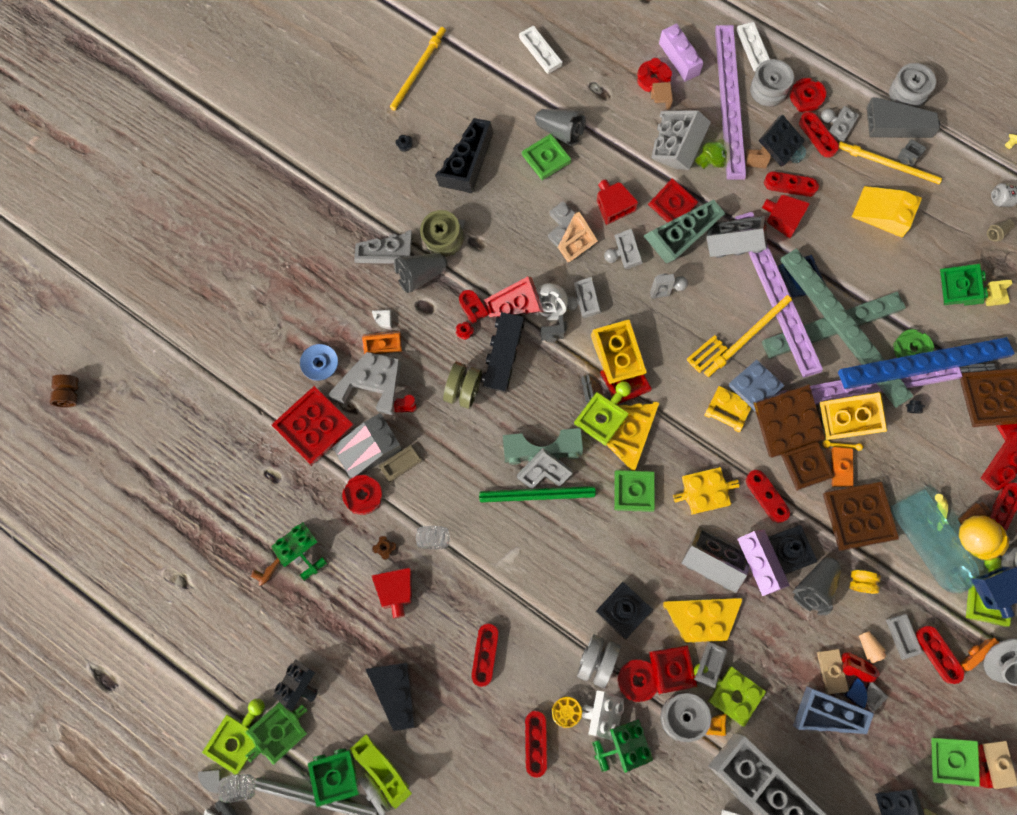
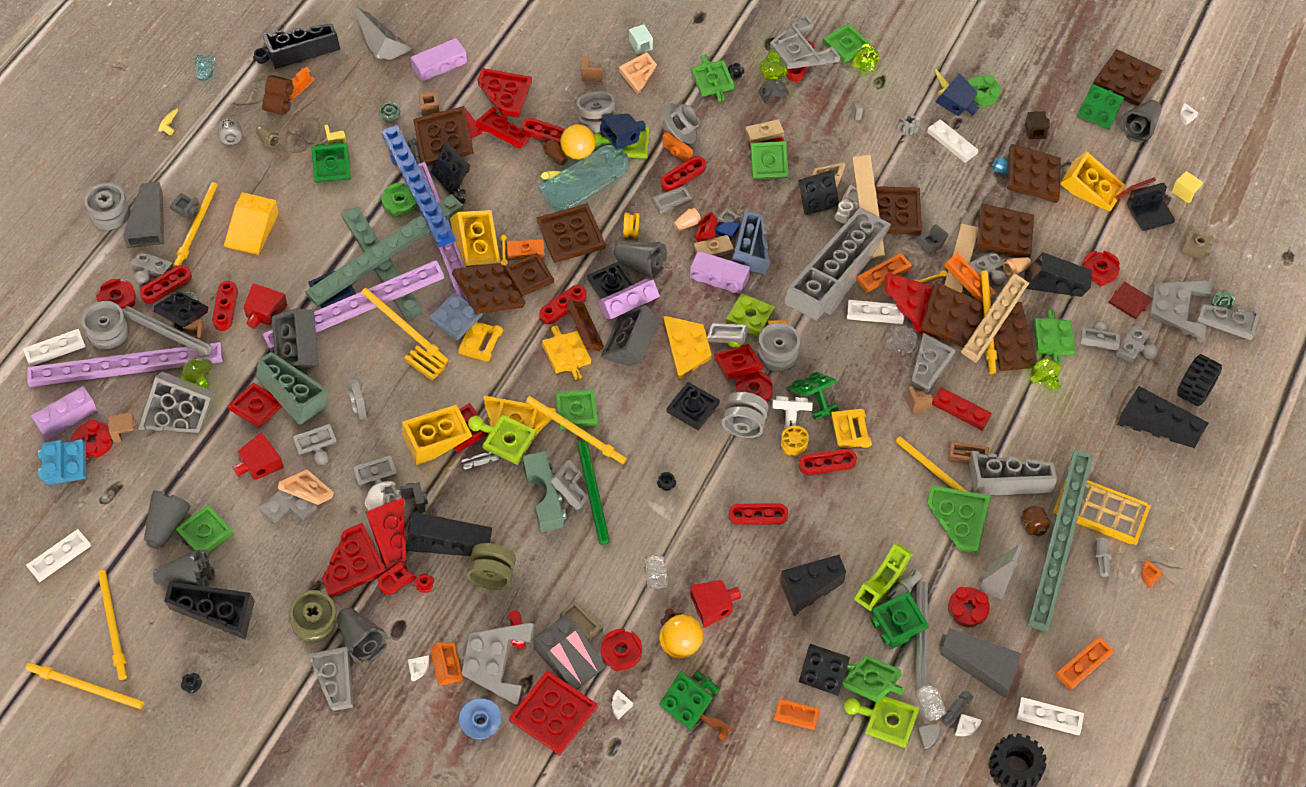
camera: 100 degrees left, 15 degrees down
none -> dark azure plate [38,439,86,485]
none -> yellow bar [98,570,127,680]
none -> light grey axle [122,306,212,355]
none -> dark grey cone [153,550,215,587]
none -> red plate [321,522,386,598]
none -> black plate [431,144,470,194]
none -> yellow bar [526,396,627,464]
none -> reddish brown plate [567,300,604,351]
none -> white tile [612,690,633,720]
none -> black plate [657,472,676,491]
none -> yellow tile [659,614,704,659]
none -> lavender brick [690,251,750,294]
none -> orange plate [774,698,820,730]
none -> yellow plate [831,409,872,449]

